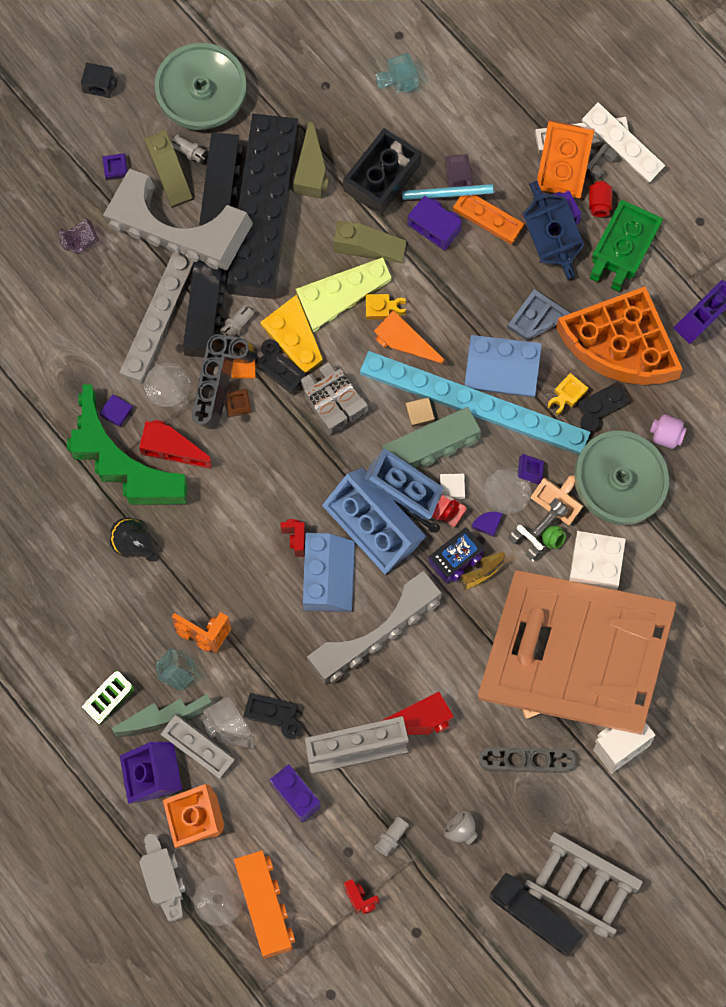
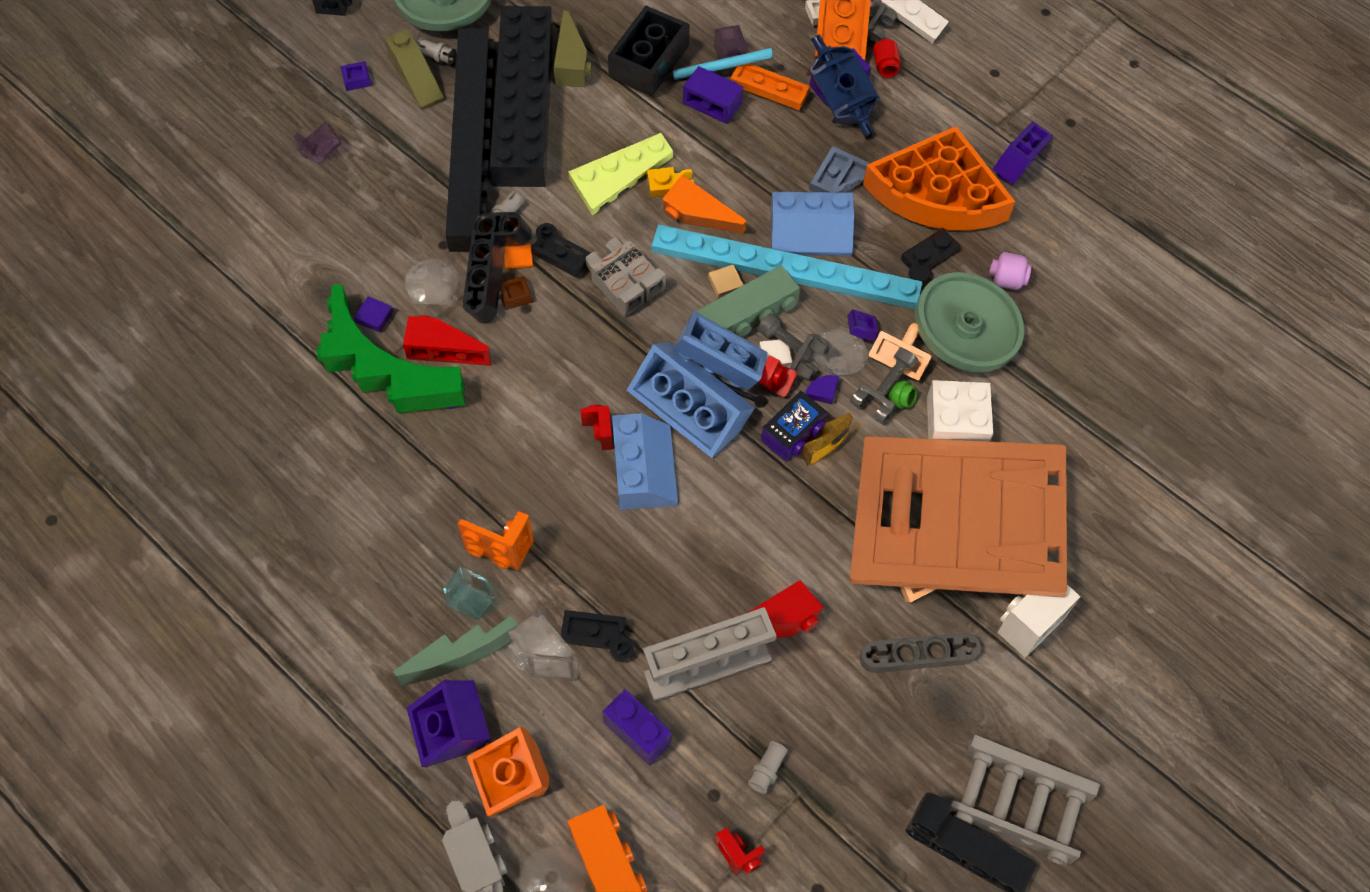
camera: 10 degrees left, 10 degrees down
slope [82,671,135,725] -> none
light grey arch [103,168,253,270] -> none
black hair [110,517,158,562] -> none
light grey plate [119,252,194,384] -> none
light grey plate [161,713,235,779] -> none
yellow wing [260,295,323,374] -> none
light grey arch [307,571,441,685] -> none
olive slope [333,220,406,264] -> none
light grey brick [444,811,478,845] -> none
yellow plate [548,373,588,415] -> none
green tile [589,199,663,292] -> none
none -> dark grey bar [758,313,832,379]

